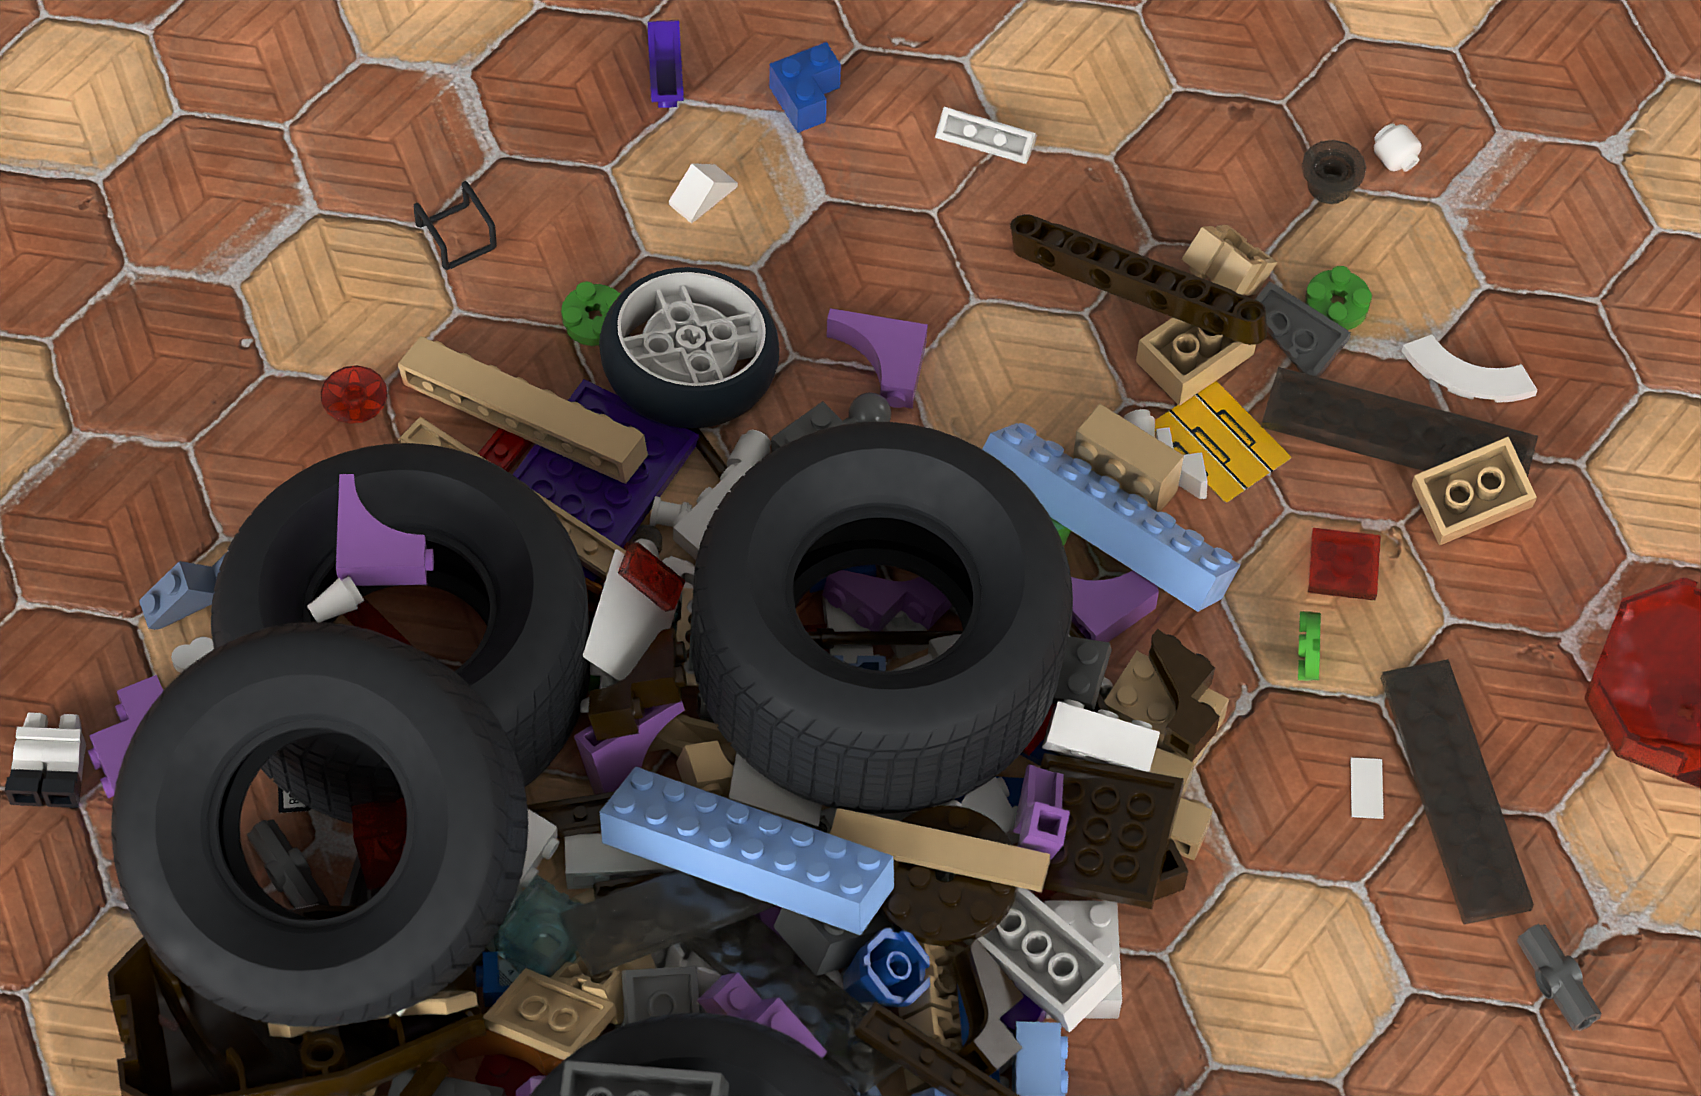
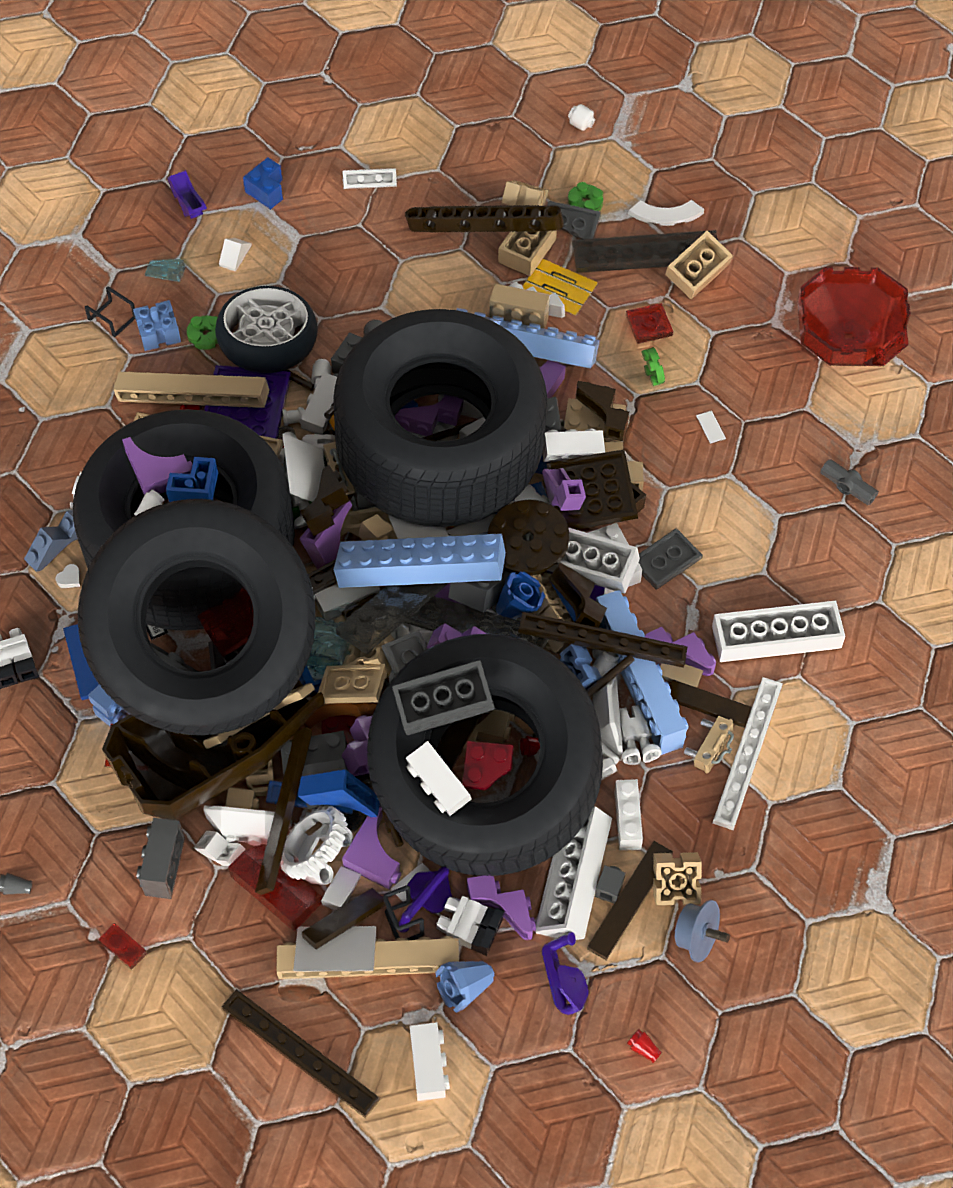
camera: 20 degrees left, 0 degrees up
medium lavender arch [87,675,164,799] -> none
clear red dish [320,365,388,424] -> none
clear red plate [618,542,686,612] -> none
medium lavender arch [827,308,928,408] -> none
tan tile [830,808,1051,892] -> none
clear smoke piece [1301,140,1366,204] -> none
clear smoke plate [1381,659,1534,925] -> none
none -> medium blue brick [133,300,181,351]
none -> clear light blue slope [145,259,185,282]
none -> blue brick [166,457,218,502]
none -> dark grey tile [639,528,703,590]

